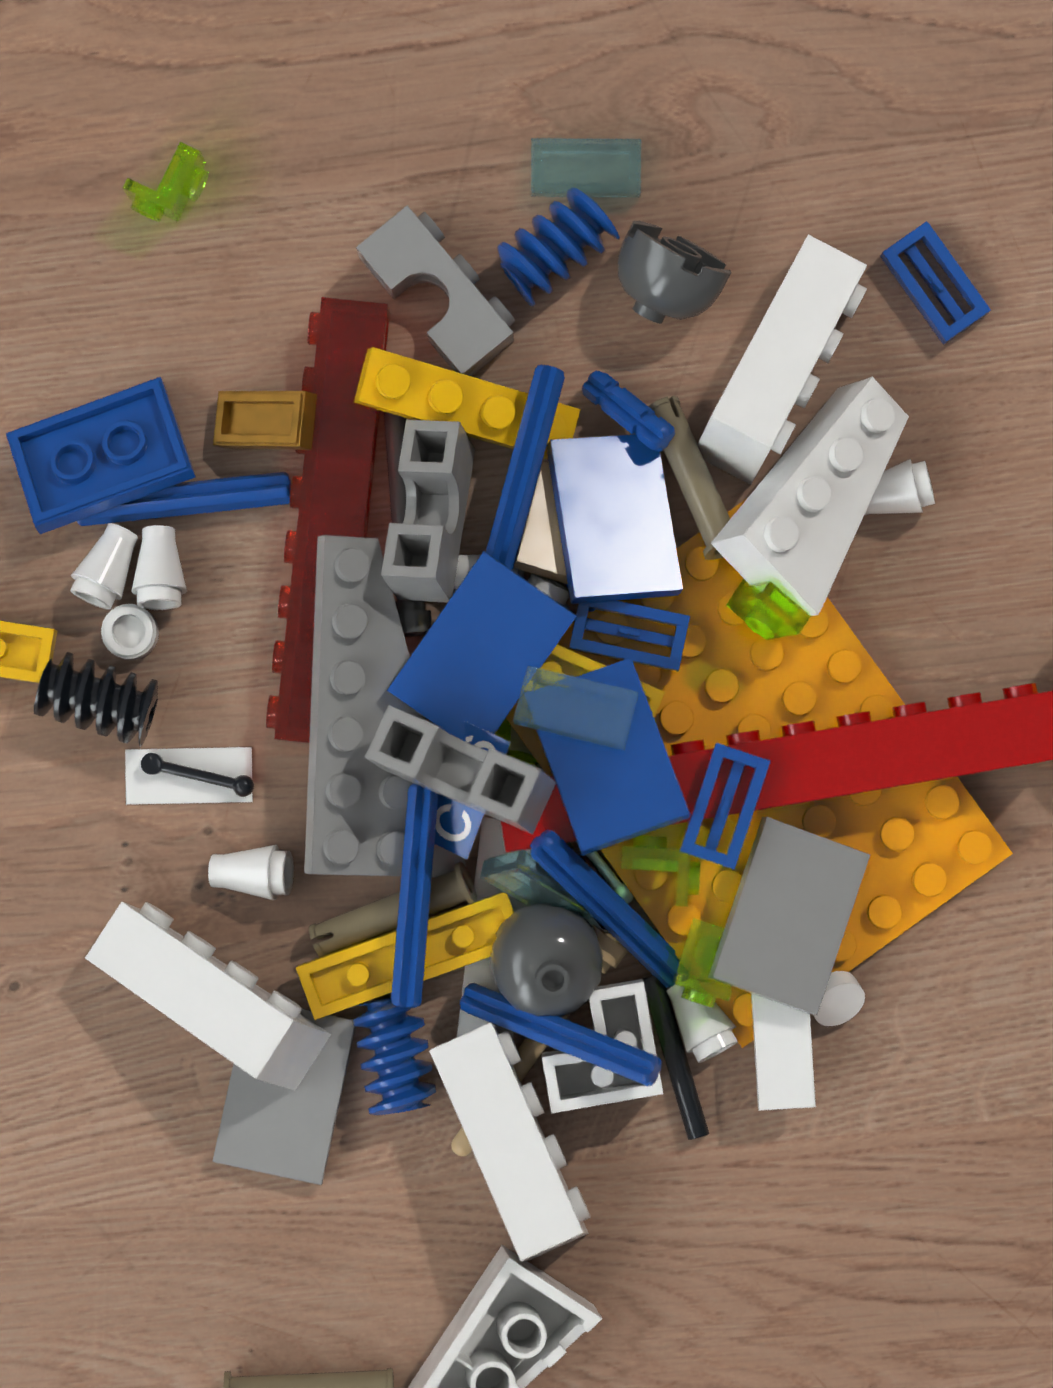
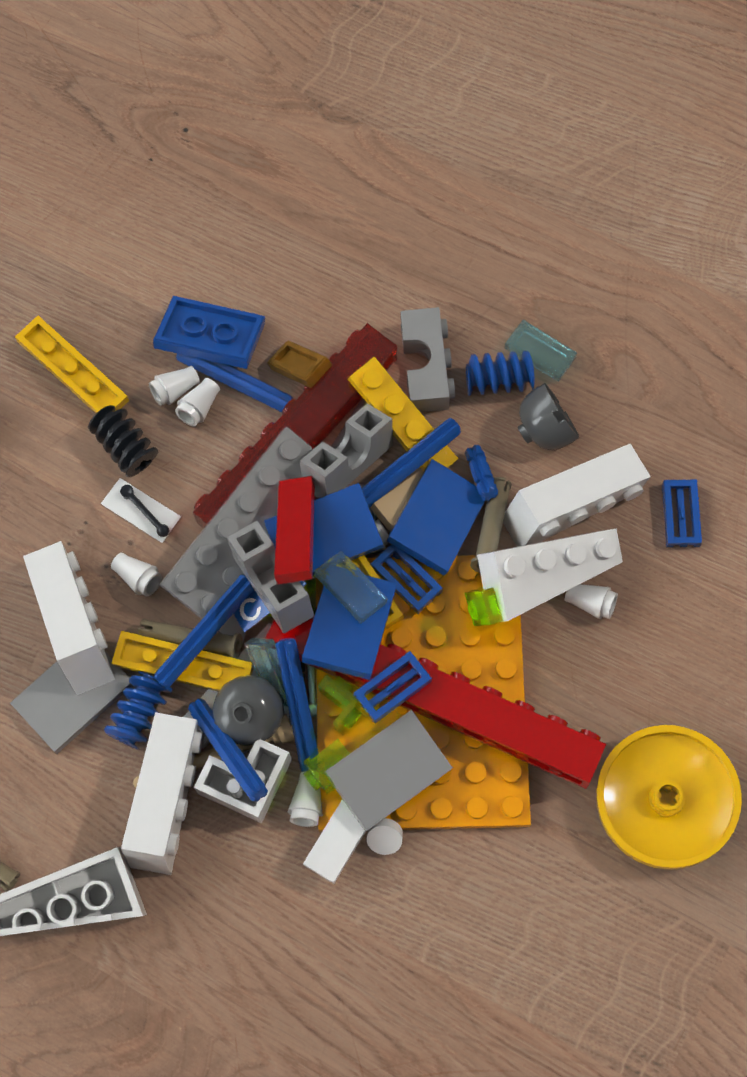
camera: 30 degrees right, 15 degrees down
white tile [101,604,159,660] -> none
clear neon green bracket [122,142,209,222] -> none
black bar [642,975,709,1140] -> none
none -> red tile [274,476,315,585]

